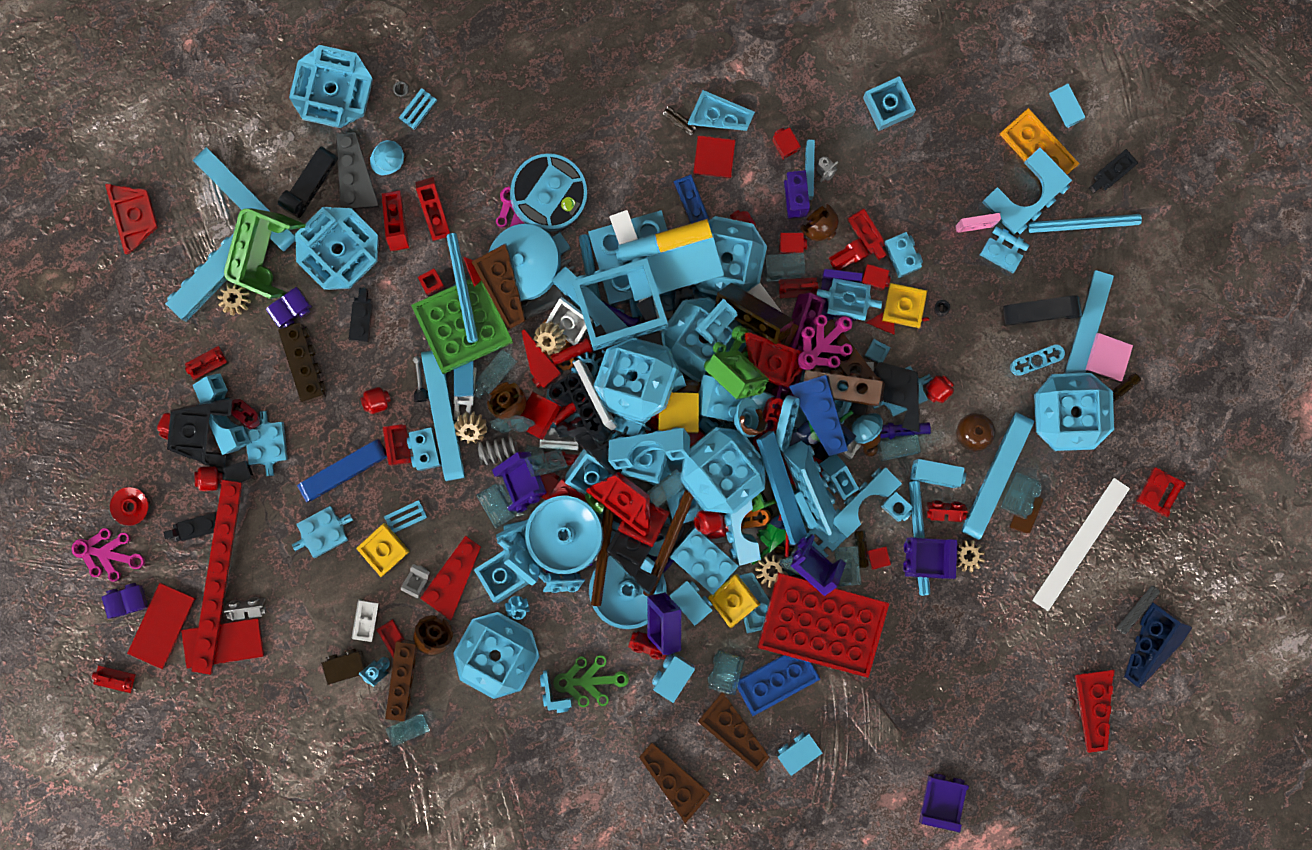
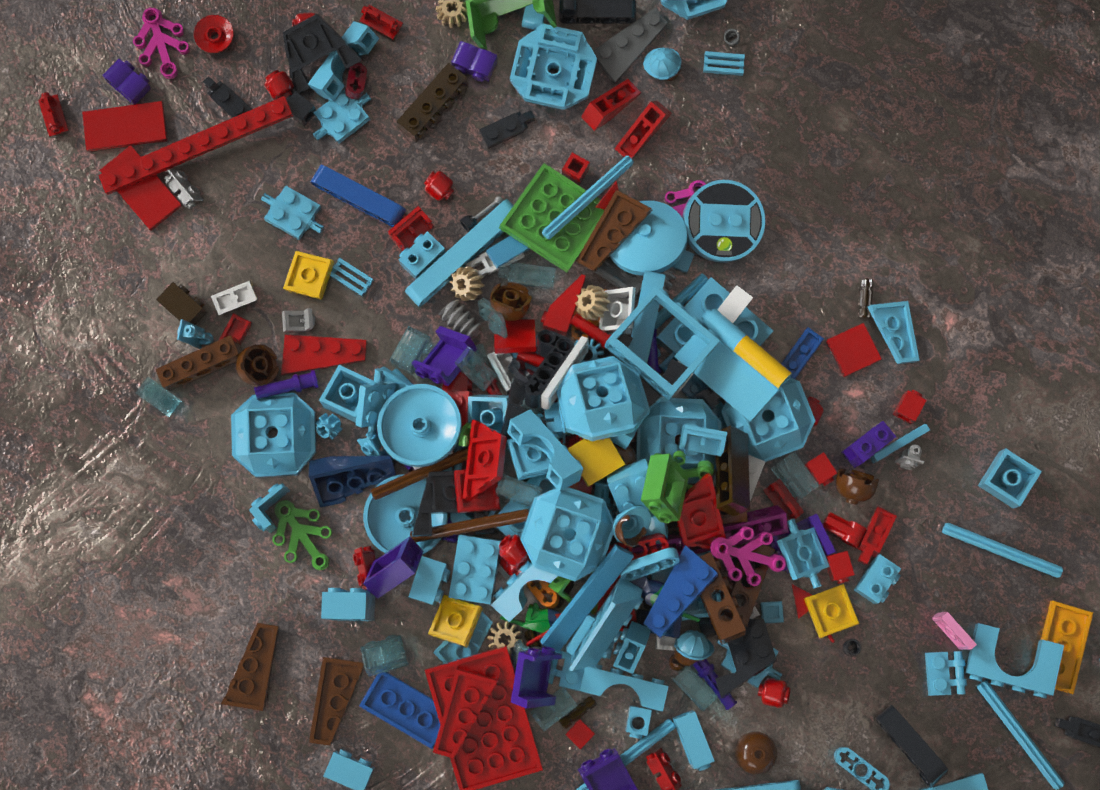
camera: 55 degrees right, 5 degrees down
none -> dark purple pin [254,370,319,400]
none -> dark blue wedge [309,456,396,508]
none -> red wing [433,668,498,758]
none -> medium azure axle [942,523,1063,578]

